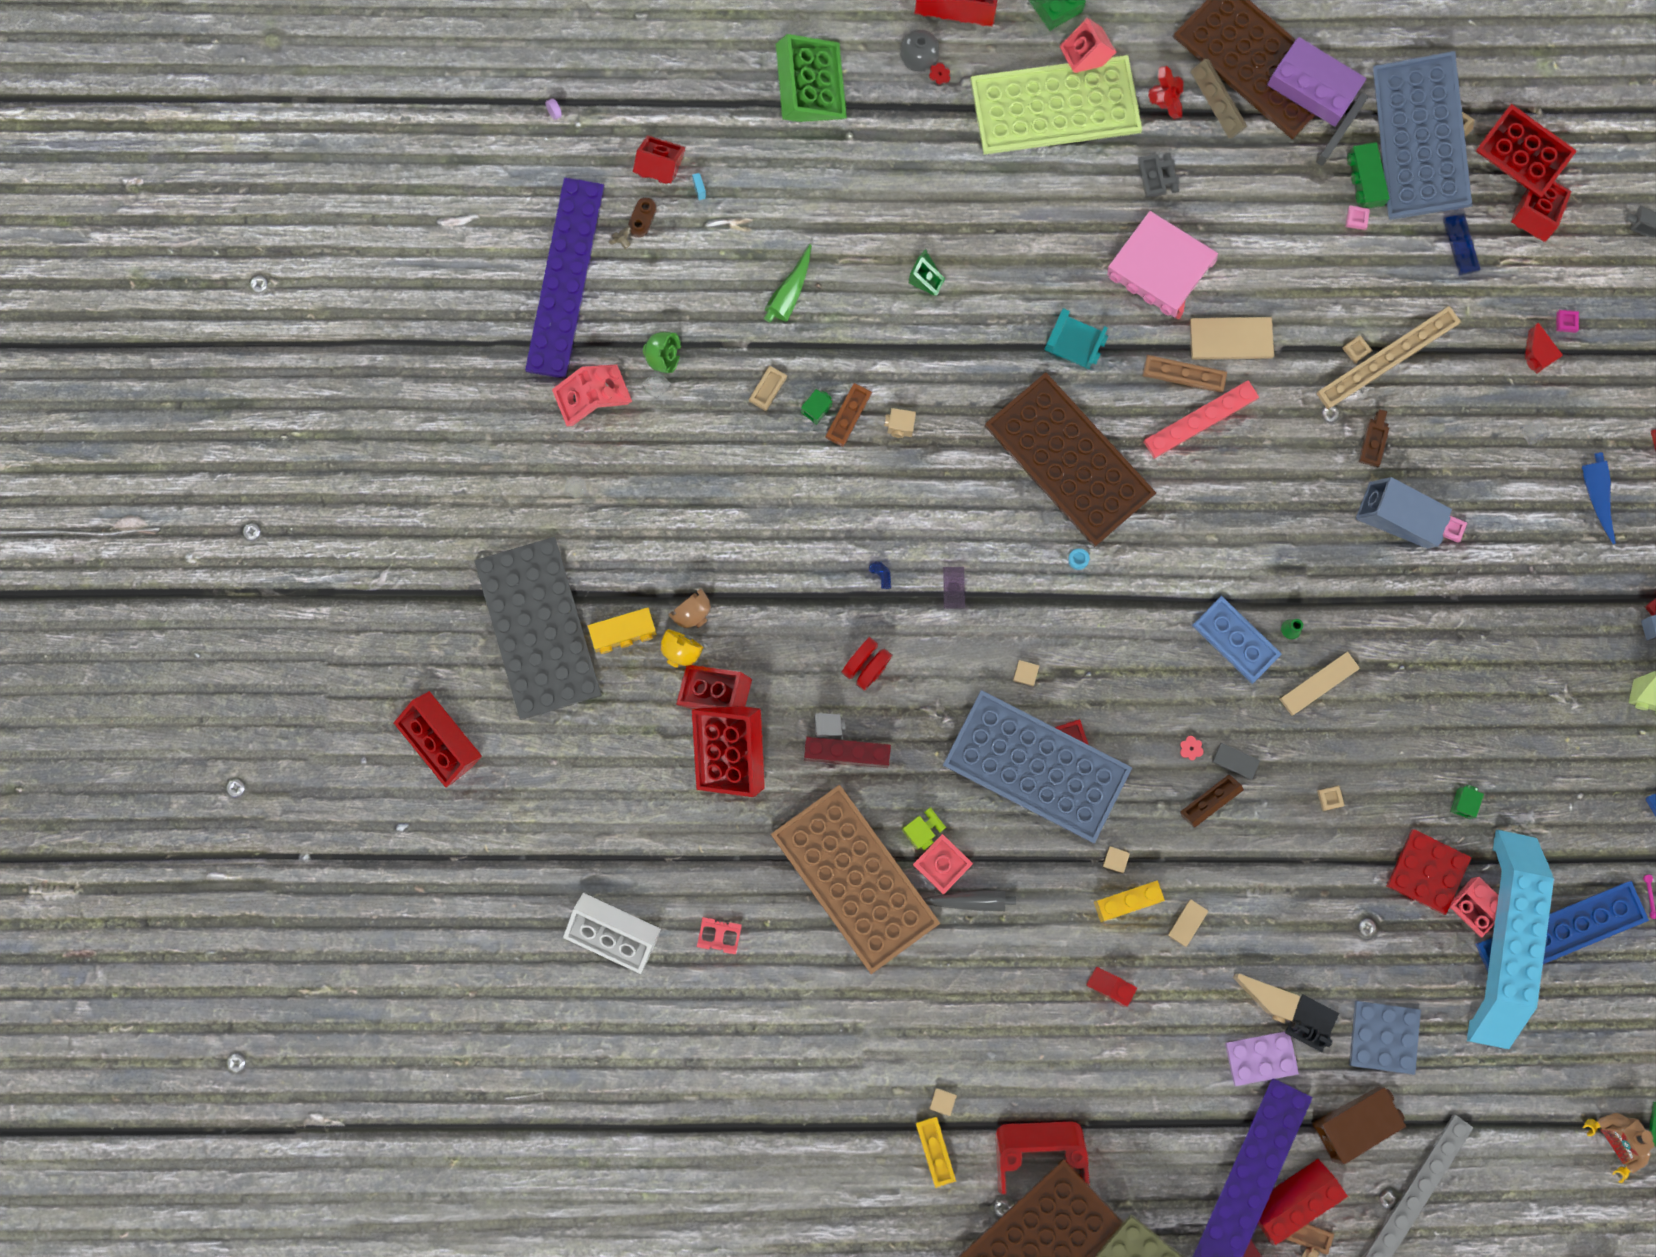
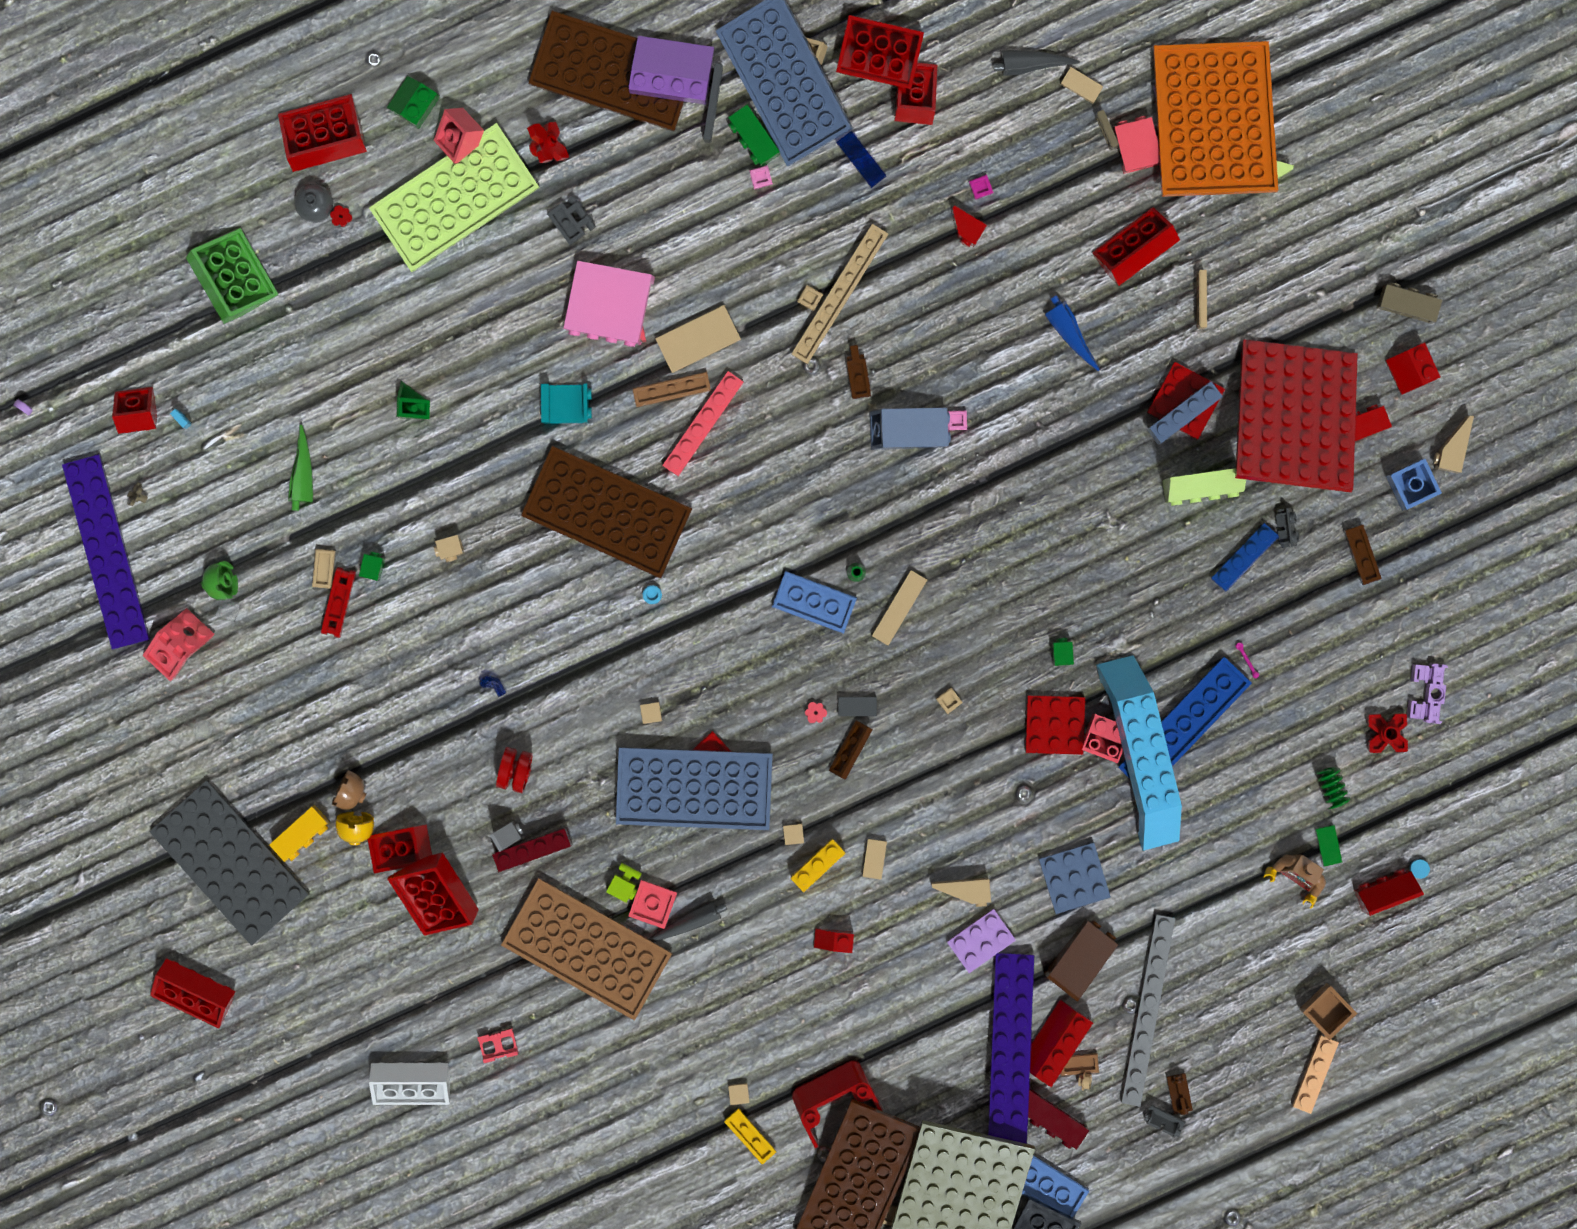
camera: 15 degrees left, 10 degrees up
reddish brown plate [628,197,656,238] -> none
dark orange plate [825,383,872,447] -> none
clear purple plate [943,567,965,609] -> none
dark tan plate [1190,59,1248,138] -> none
black hinge [1285,994,1339,1052] -> none
none -> red plate [321,567,357,638]

